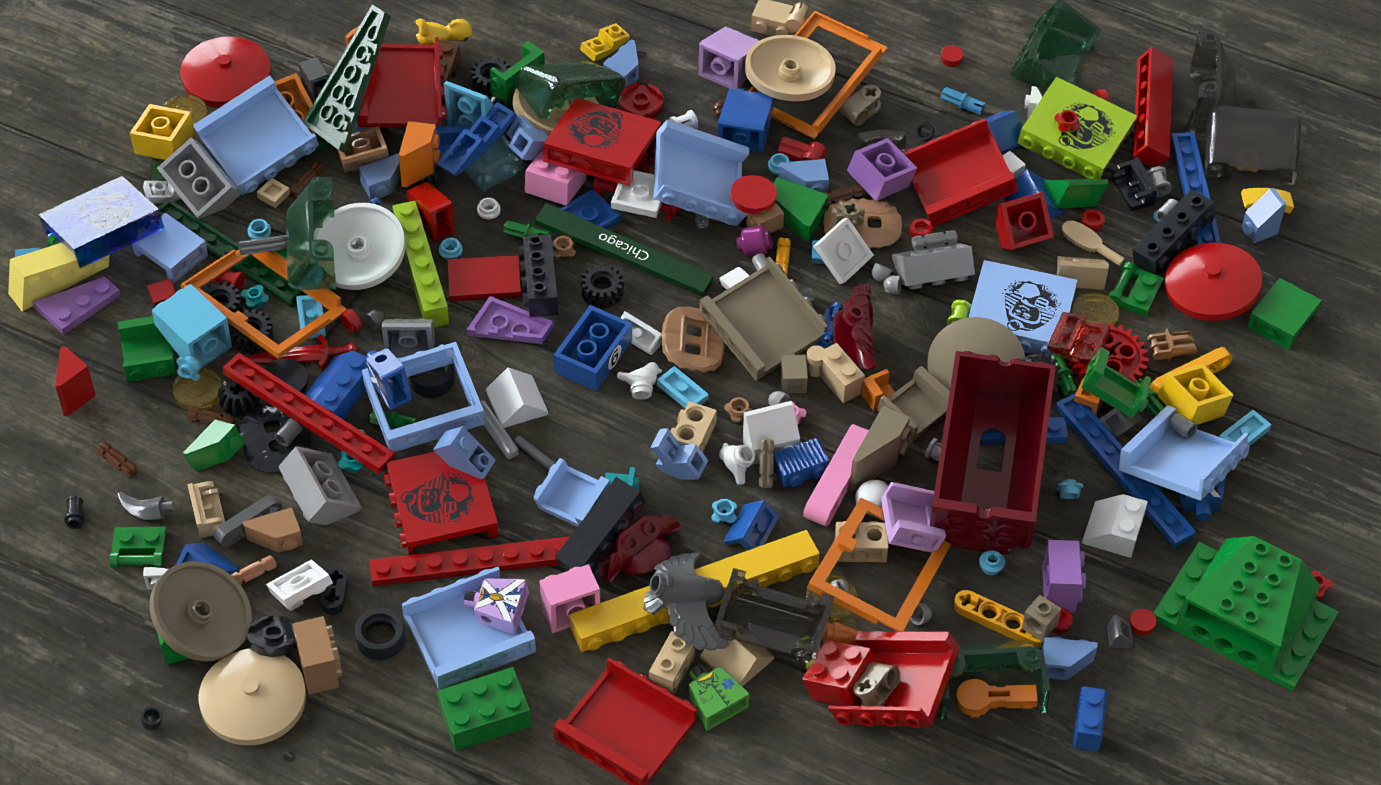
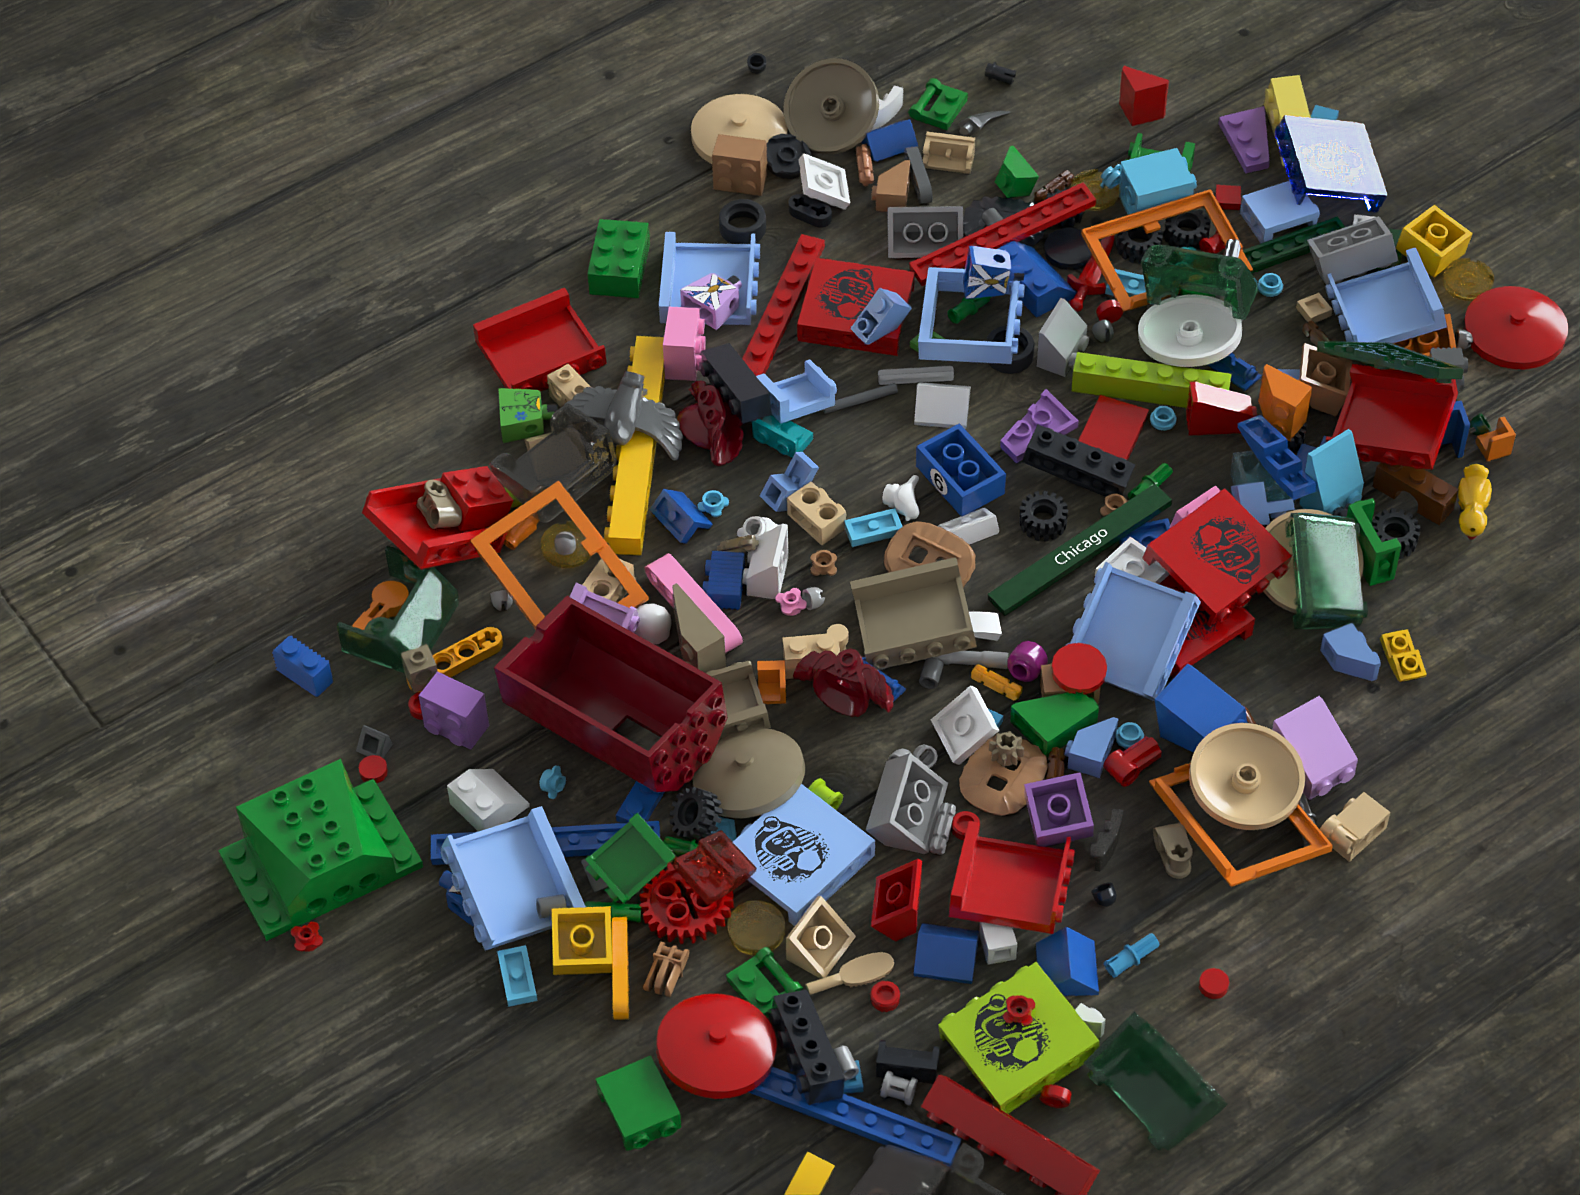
camera: 120 degrees right, 0 degrees up
reddish brown axle [96,441,138,478] -> none
white plate [477,198,500,220] -> none
red tile [619,83,664,119] -> none
white bush [669,110,698,129] -> none
dark tan brick [780,354,808,393] -> none
medium blue slope [1041,637,1097,680] -> none
green slope [1043,179,1108,208] -> none
medium blue slope [1242,188,1286,243] -> none

